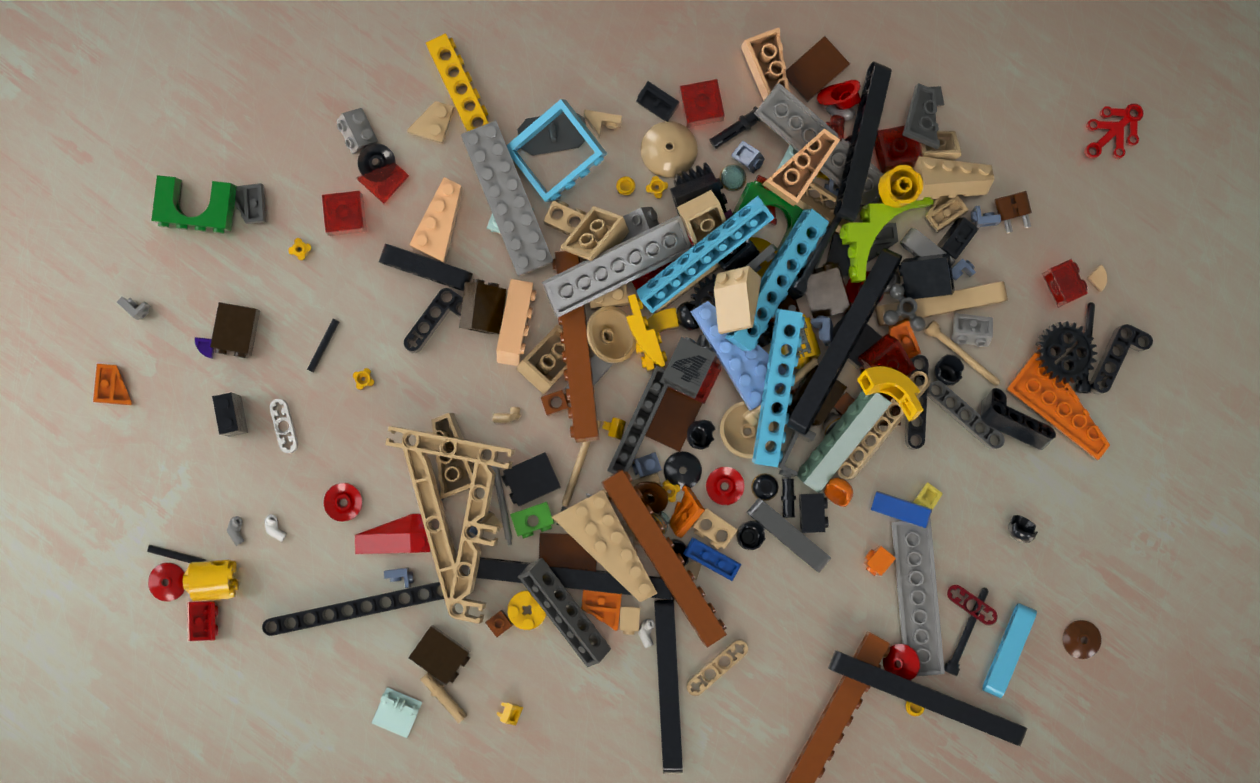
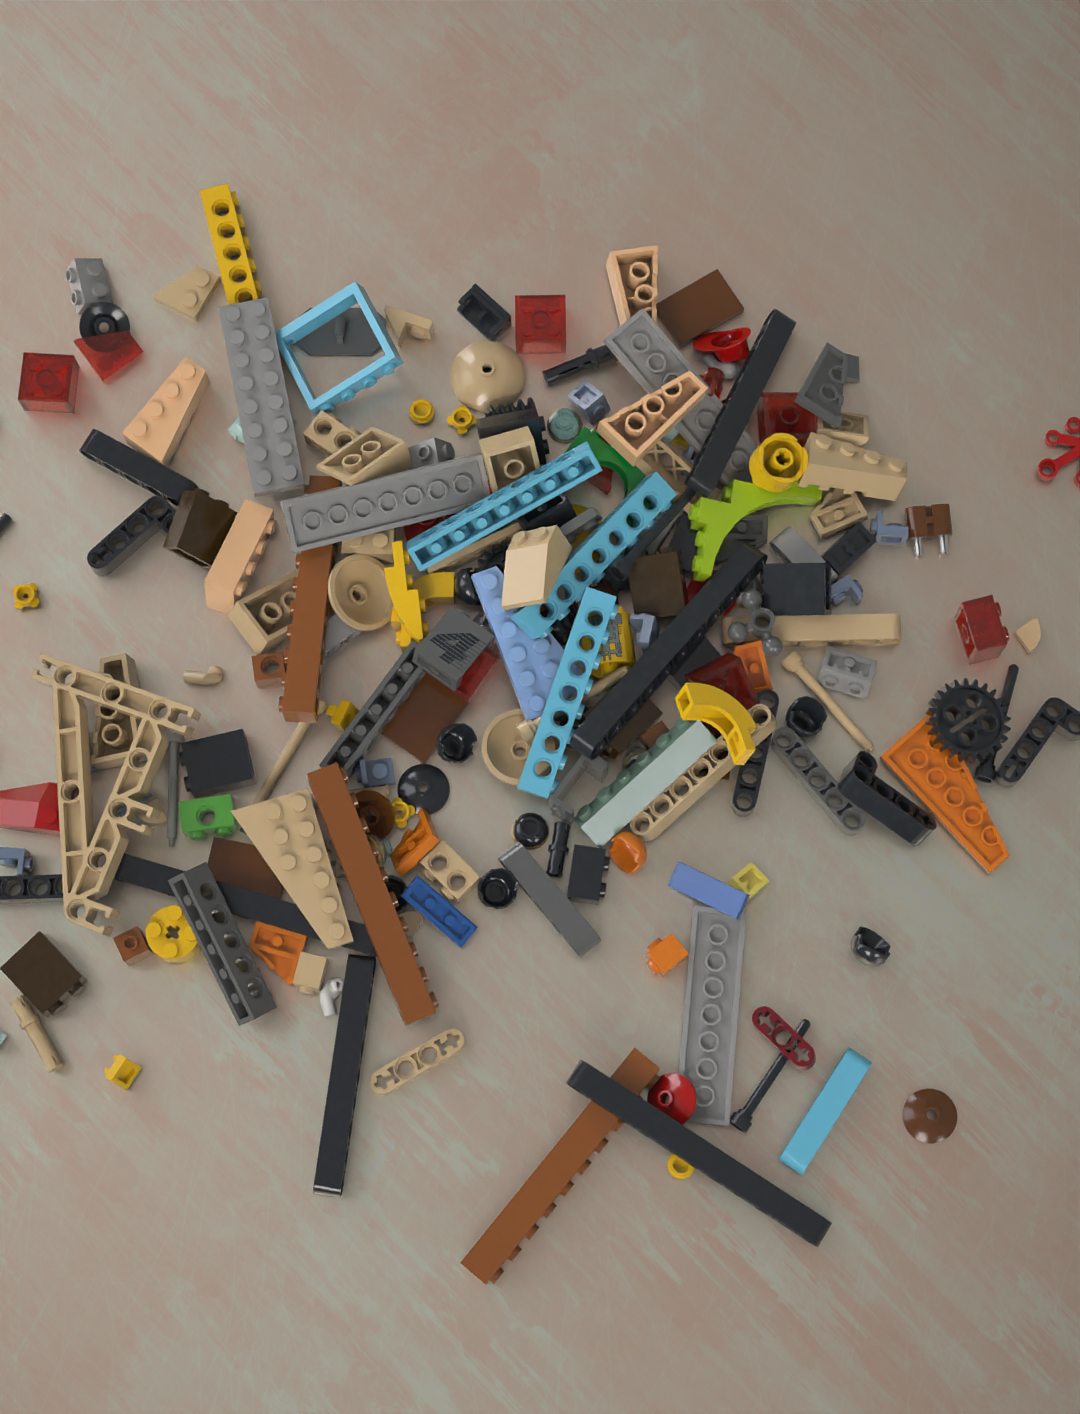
camera: 15 degrees right, 10 degrees down
red dish [706,467,744,505] -> none

